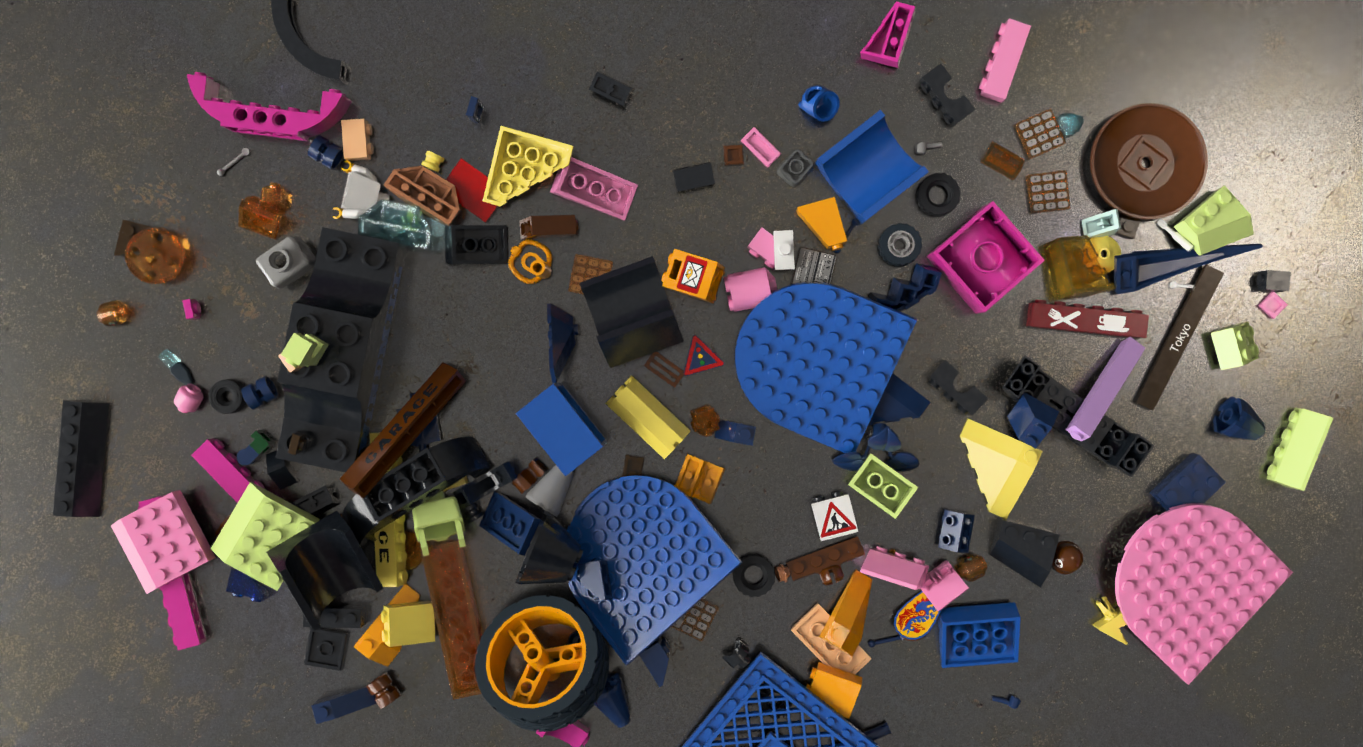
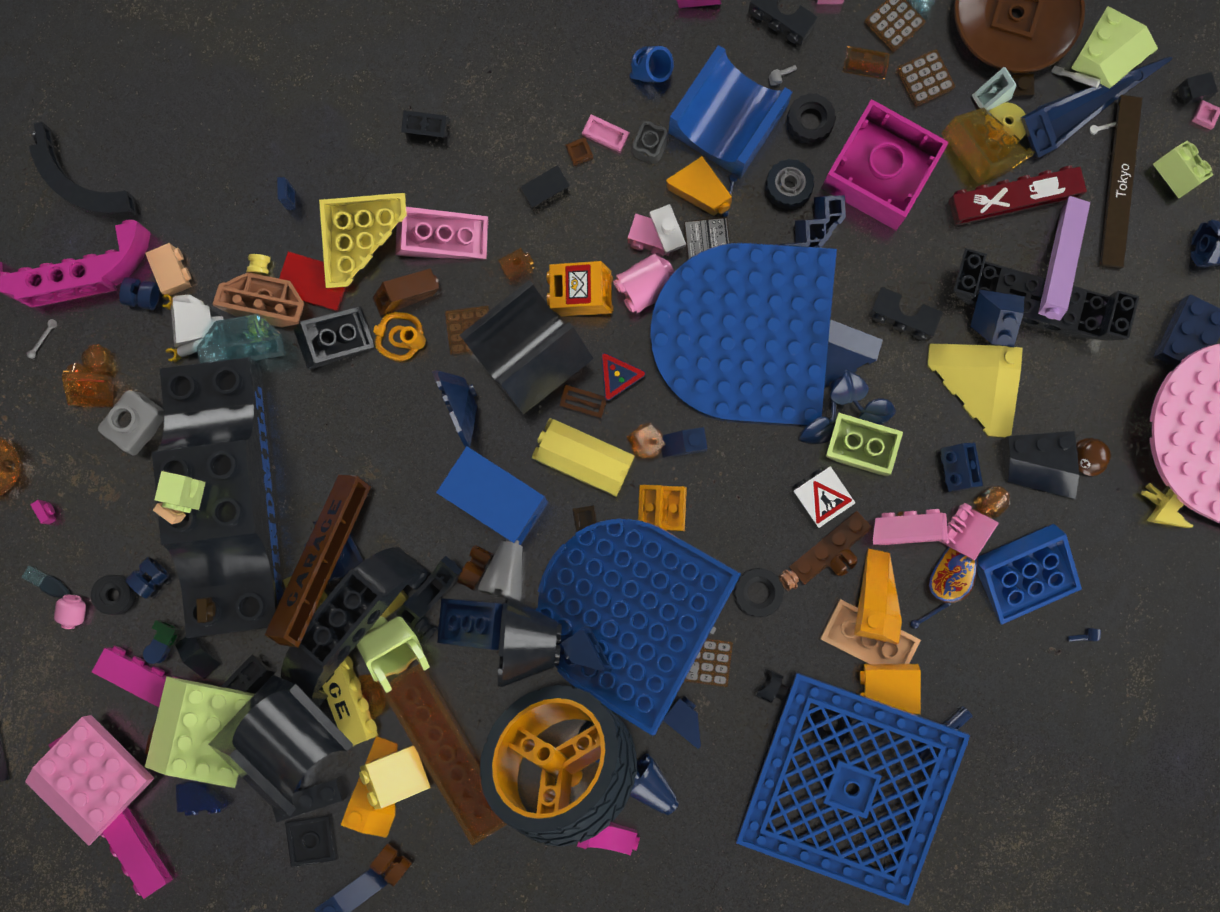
camera: 15 degrees left, 5 degrees down
none -> clear orange brick [498,248,534,283]

